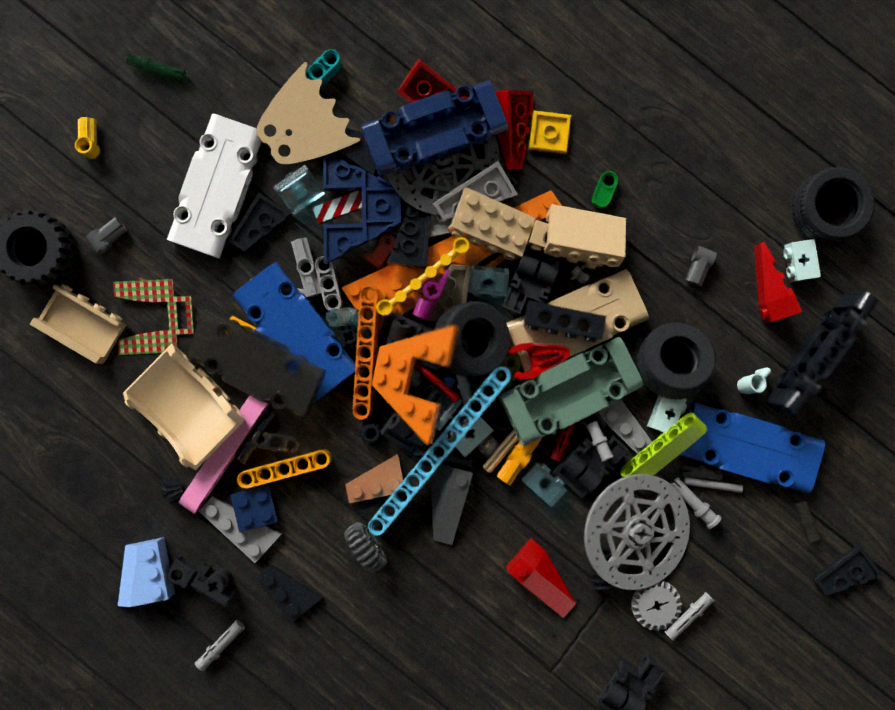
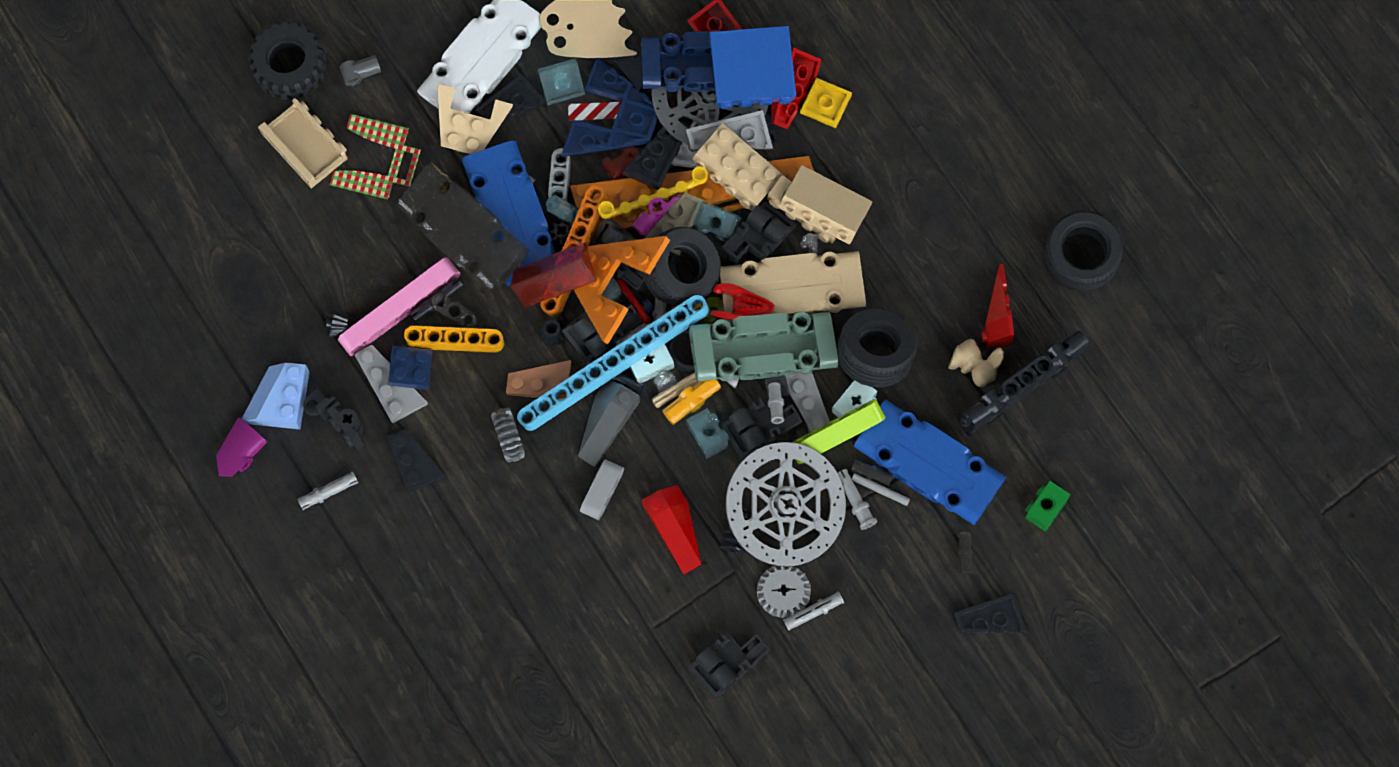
camera: 25 degrees right, 15 degrees down
tan panel [123,344,245,470] -> none
light grey piece [291,238,321,298] -> none
black brick [523,301,606,343] -> none
red pin [550,422,576,462] -> none
green piece [592,171,618,209] -> none
dark grey piece [685,245,717,287] -> none
light aqua piece [737,368,771,394] -> none
light aqua brick [783,239,821,282] -> none
none -> magenta panel [216,418,267,477]
none -> tan wing [437,84,513,154]
none -> clear red slope [510,242,596,308]
none -> light grey beam [580,459,624,520]
none -> blue panel [708,26,796,109]
none -> tan animal [948,339,1004,387]
none -> green brick [1025,481,1071,532]

